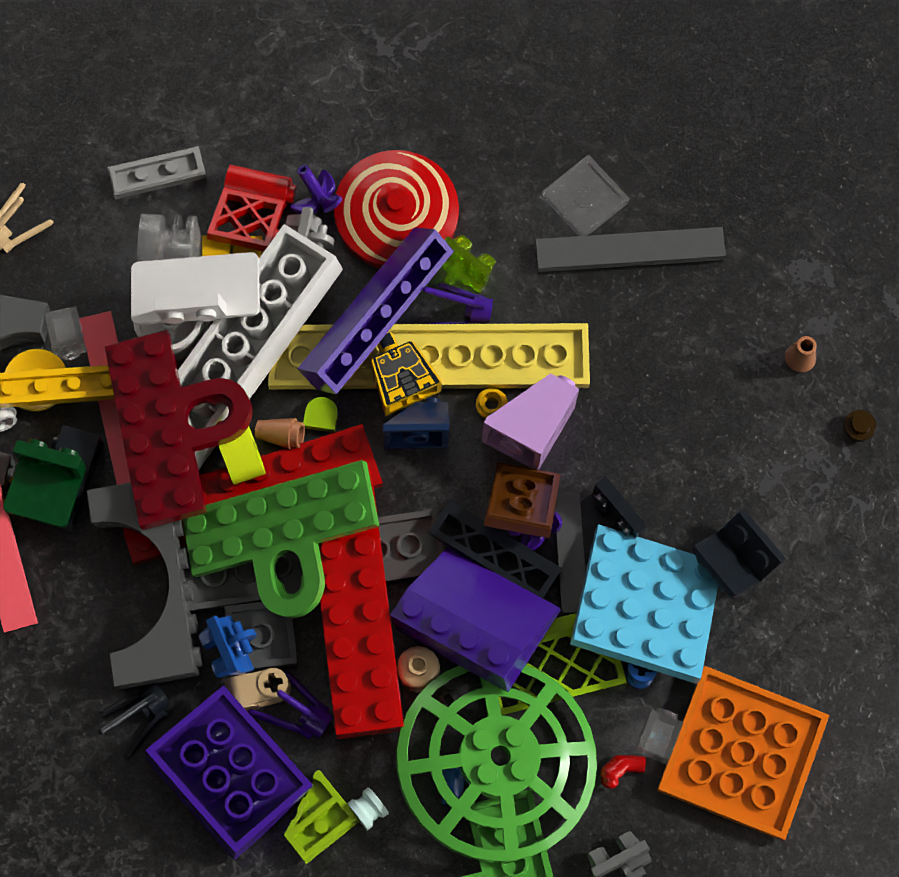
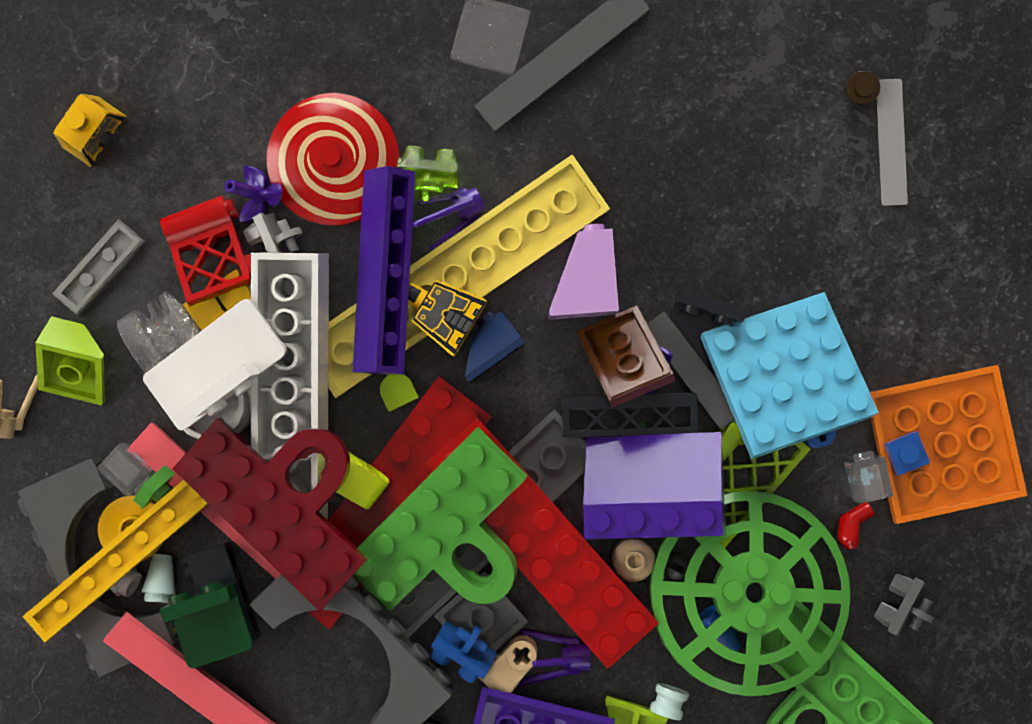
camera: 30 degrees left, 15 degrees up
nougat cone [255,418,305,450] -> none
yellow plate [476,388,508,419] -> none
black bracket [691,509,787,599] -> none
nougat cone [785,336,816,372] -> none
none -> lime slope [35,316,105,406]
none -> yellow torso [53,94,126,167]
none -> bright green plate [133,465,175,509]
none -> light aqua cone [141,554,175,603]
none -> light grey sticker [876,79,908,206]
none -> blue plate [883,431,930,475]

